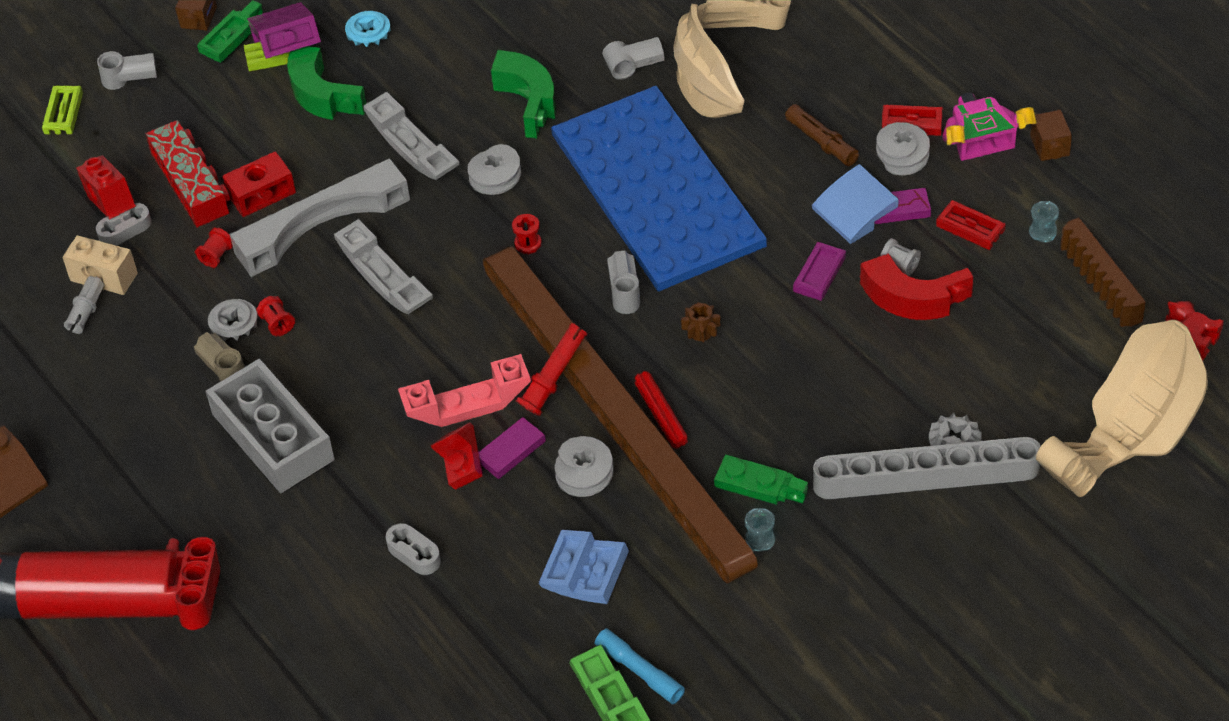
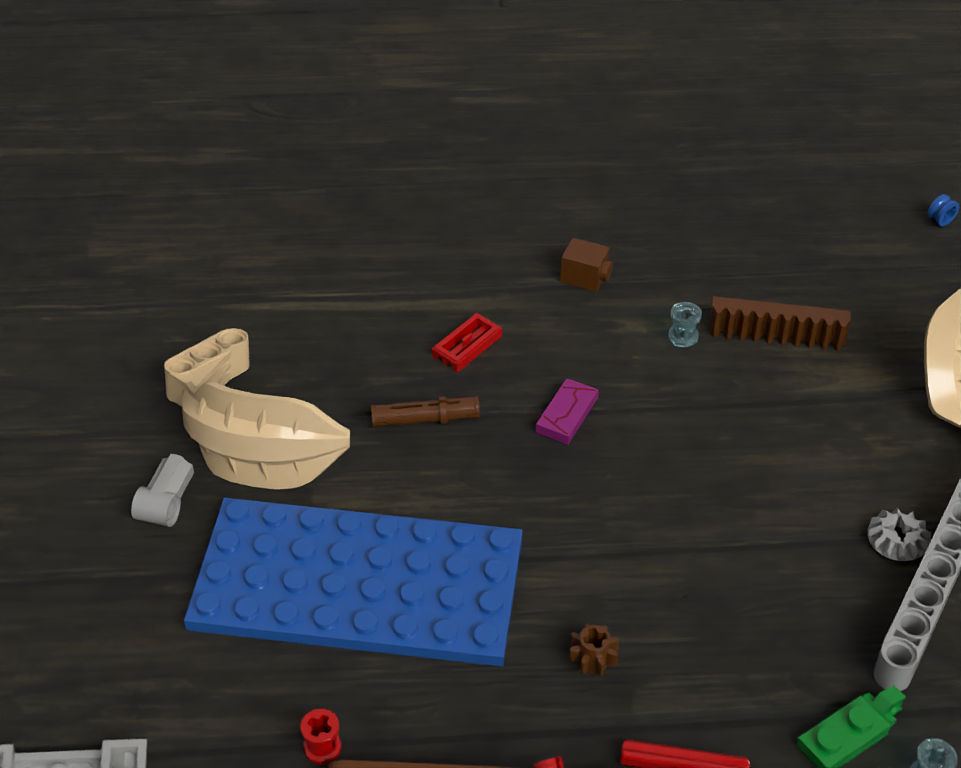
camera: 60 degrees left, 5 degrees down
light grey piece [468,144,521,195] -> none
green arch [491,50,556,139] -> none
light grey piece [607,251,640,314] -> none
magenta tile [793,242,846,301] -> none
medium blue slope [812,164,898,244] -> none
red arch [860,253,973,320] -> none
light grey piece [876,122,930,176] -> none
light grey bush [880,238,921,276] -> none
red tile [936,200,1005,250] -> none
torso [942,93,1037,161] -> none
red animal [1165,301,1224,360] -> none

